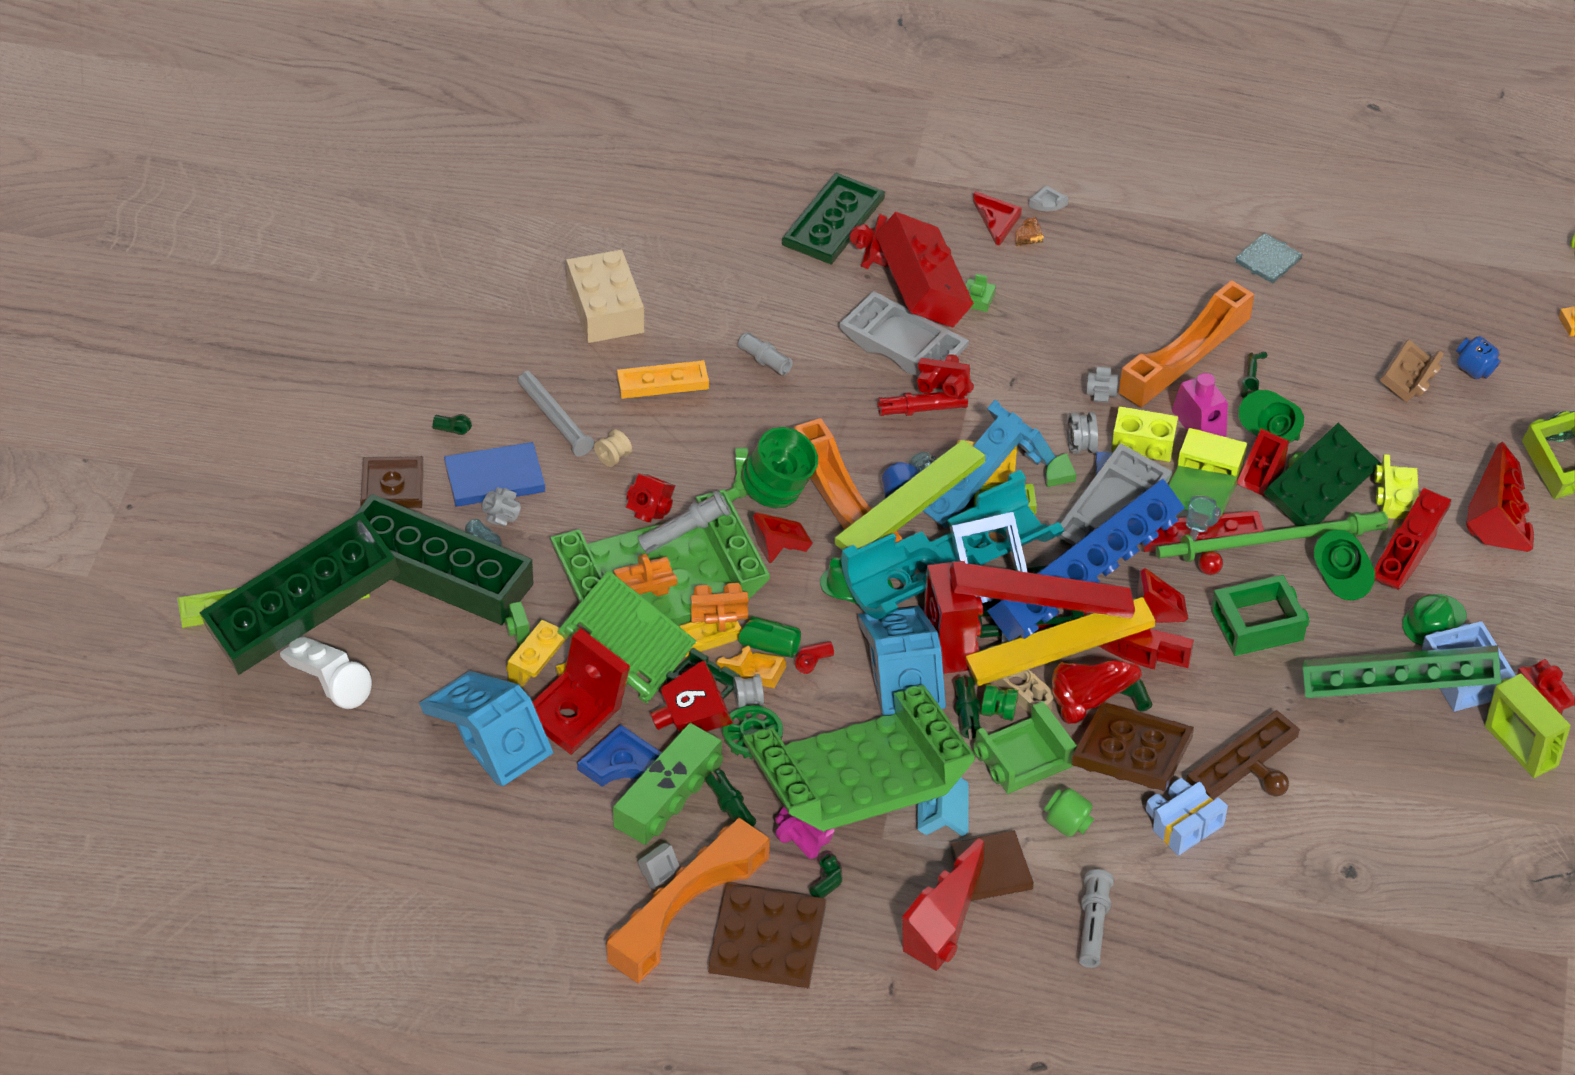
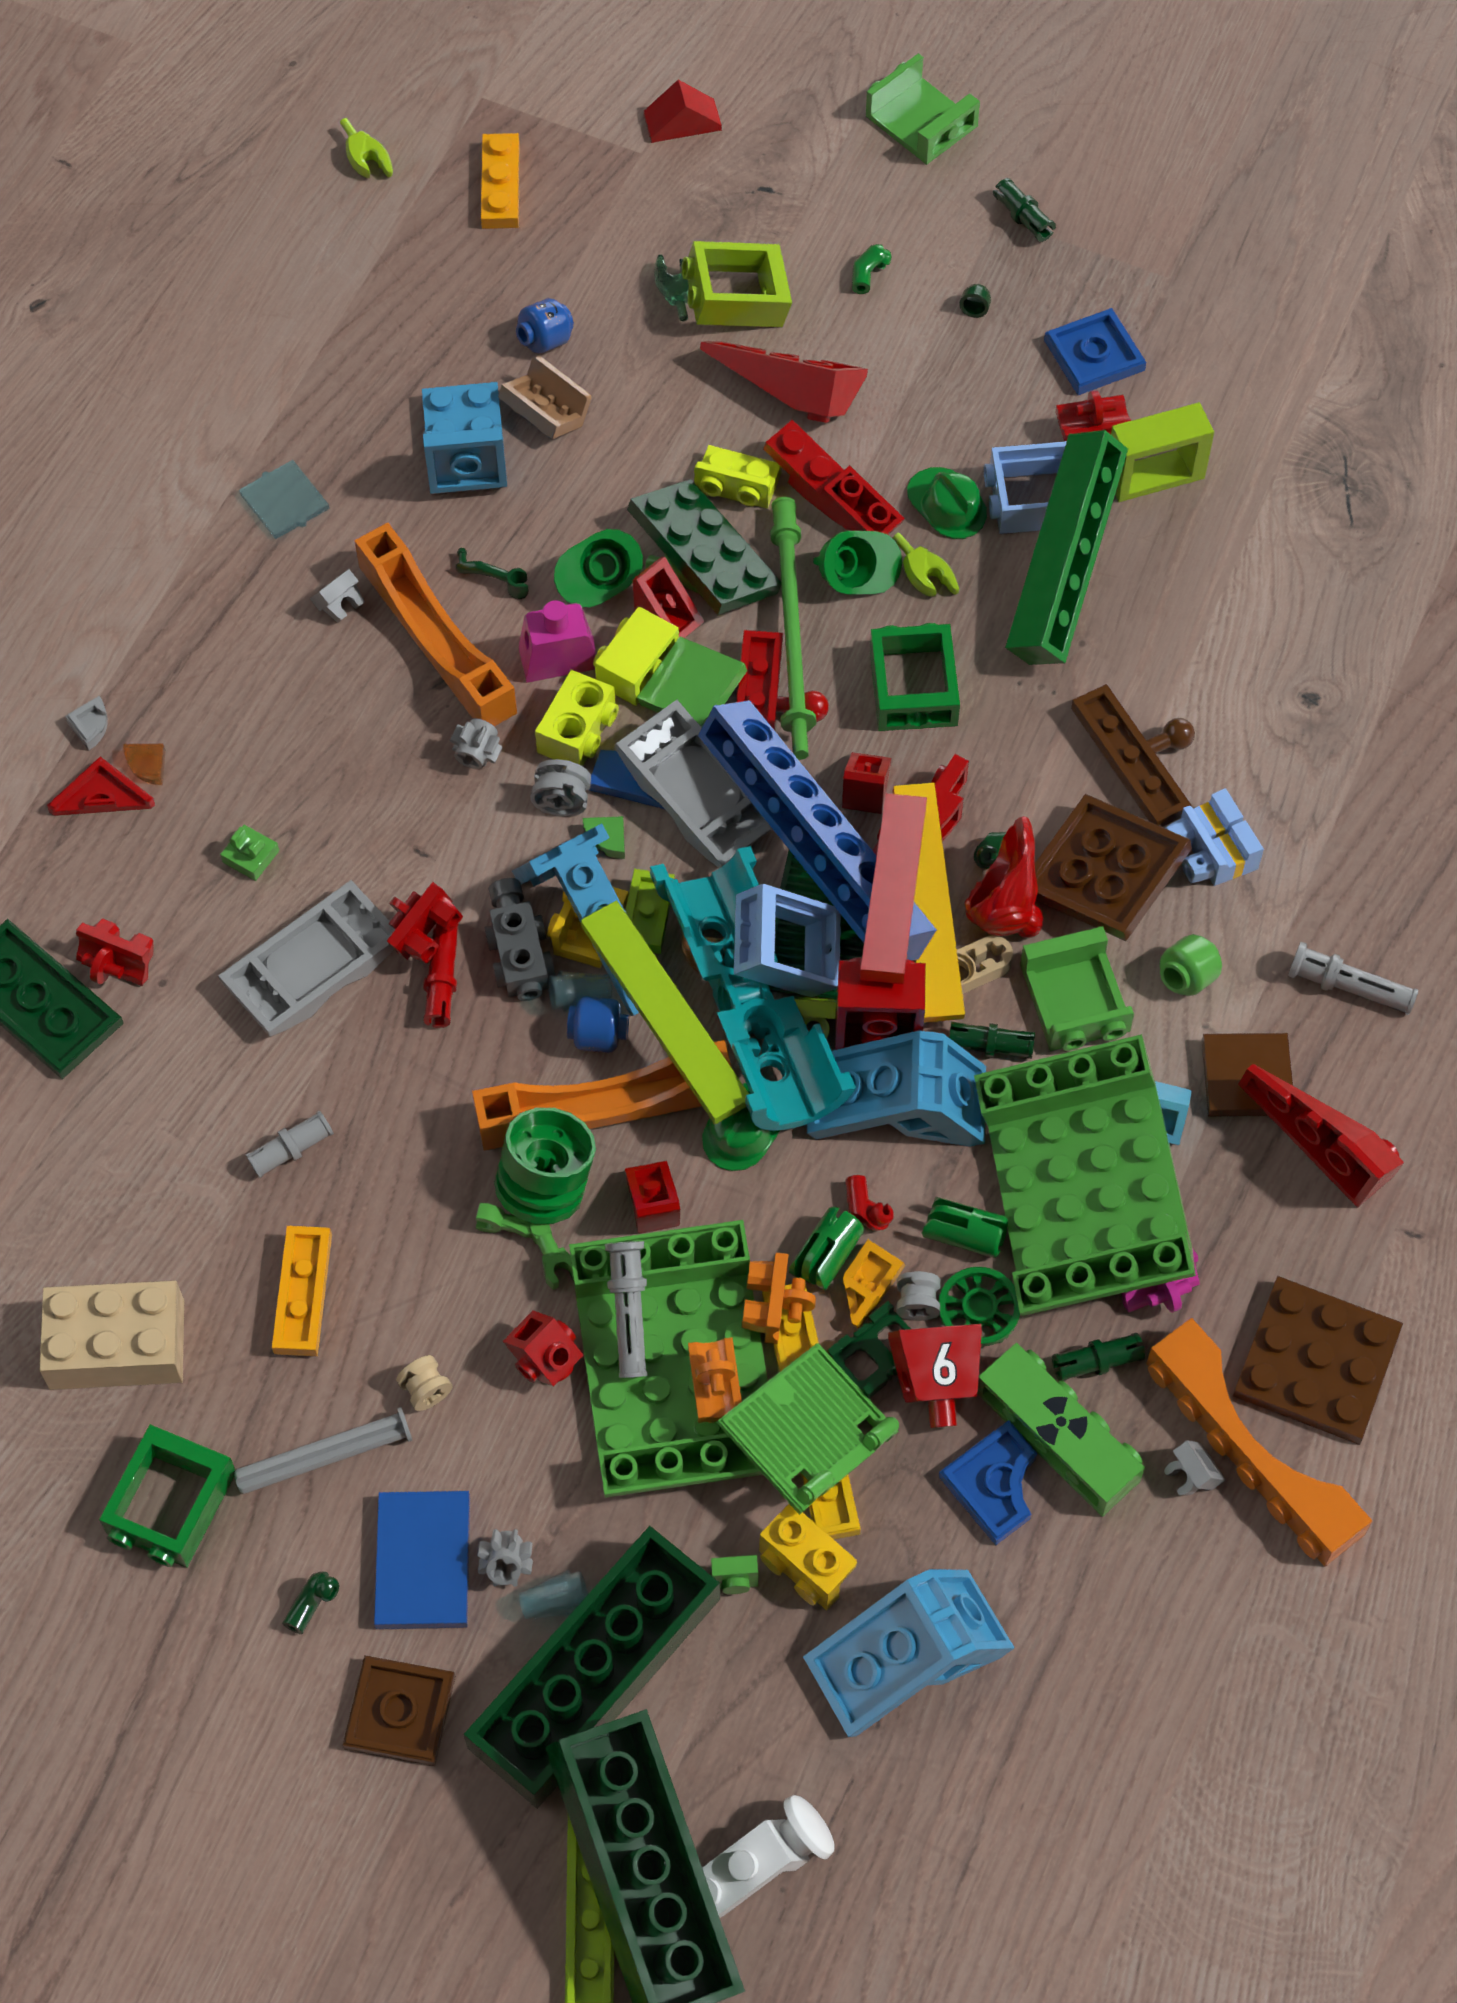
camera: 75 degrees left, 15 degrees up
red bracket [532,628,630,755] -> none
dark green arm [809,853,842,898] -> none
red brick [875,211,974,328] -> none
green wheel [981,684,1019,721] -> none
clear light blue piece [1186,495,1221,541] -> none
none -> green window [99,1424,236,1568]
none -> light grey tile [310,569,365,623]
none -> dark azure bracket [422,382,508,494]
none -> dark grey brick [484,878,555,1001]
none -> lime hand [892,533,960,597]
none -> green arm [922,1197,1008,1258]

